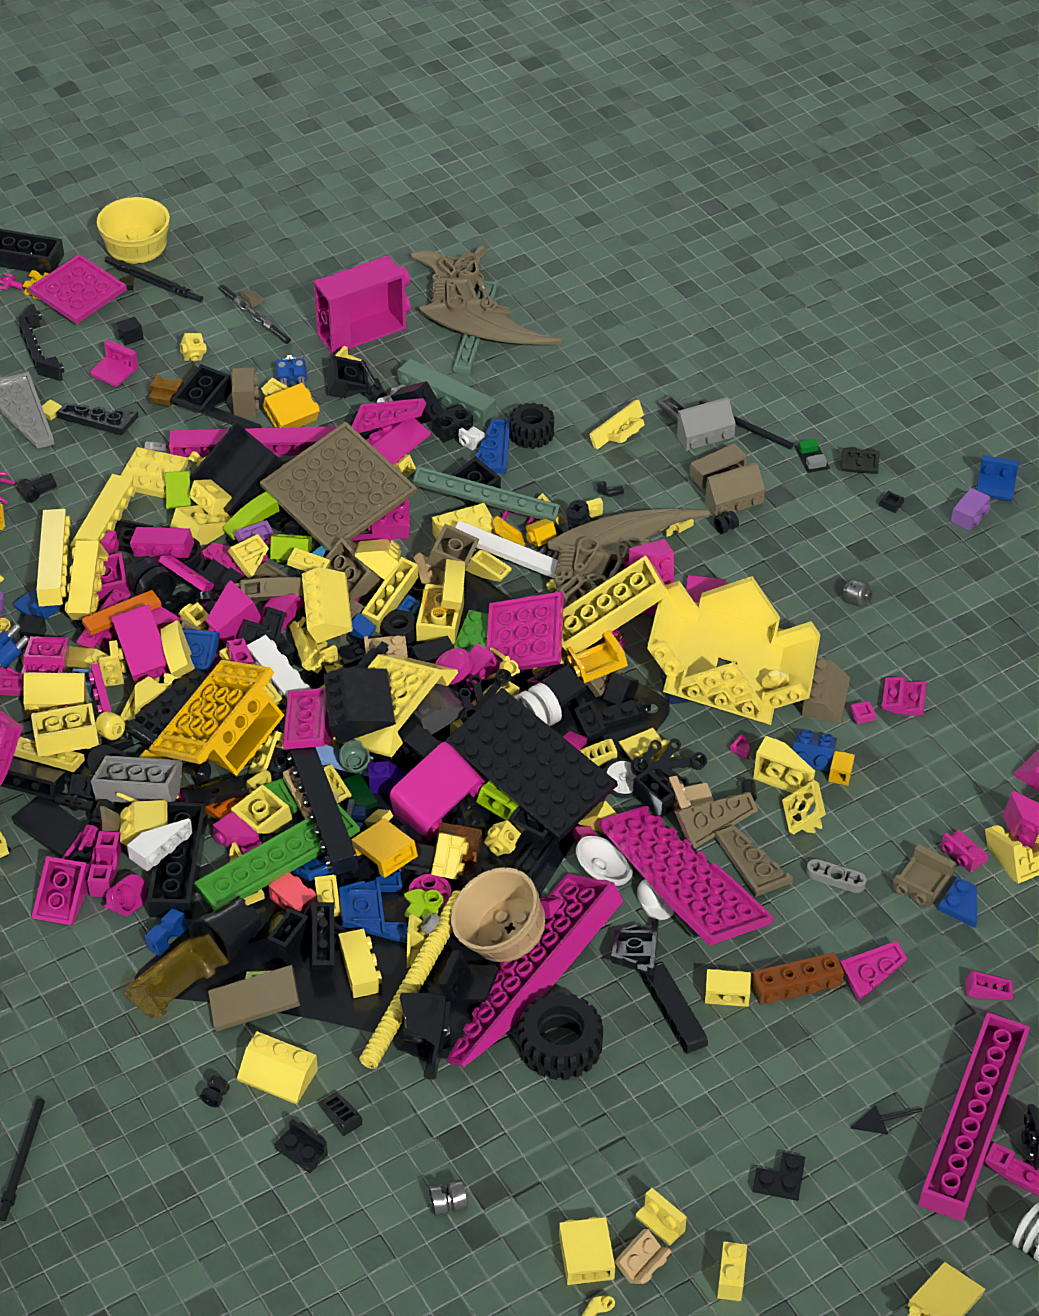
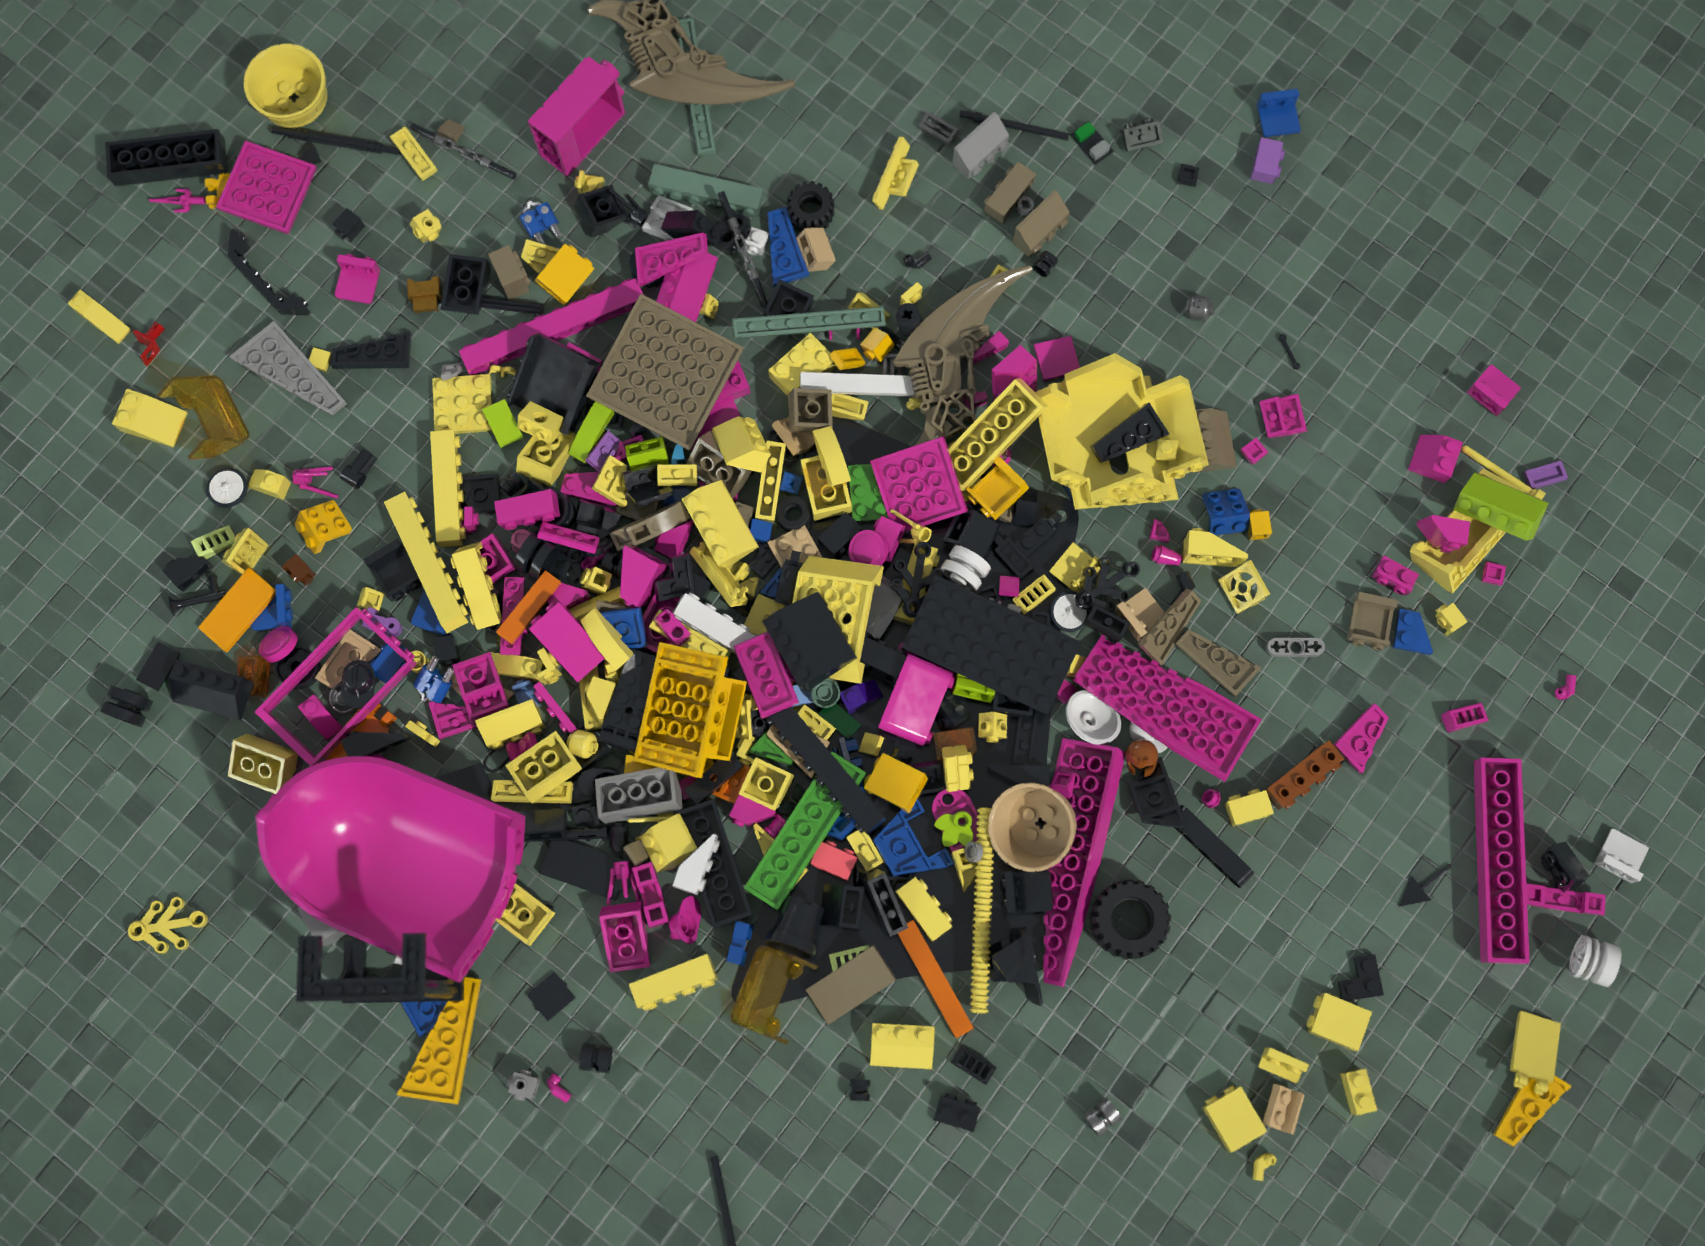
camera: 20 degrees left, 30 degrees up
none -> black panel [363,539,422,602]
none -> light yellow plate [390,127,438,181]
none -> black bracket [622,462,673,506]
none -> light yellow brick [629,954,718,1011]
none -> piece [717,191,768,307]
none -> tan brick [796,227,836,272]
none -> orange tile [897,920,974,1039]
none -> black wing [1090,402,1170,463]
none -> dark orange helmet [1126,739,1158,777]
none -> dark pink cone [1151,545,1182,566]
none -> dark pink plate [1202,789,1221,808]
none -> black hinge [1278,334,1300,370]
none -> light yellow brick [1306,993,1372,1051]
none -> light yellow brick [1435,603,1468,637]

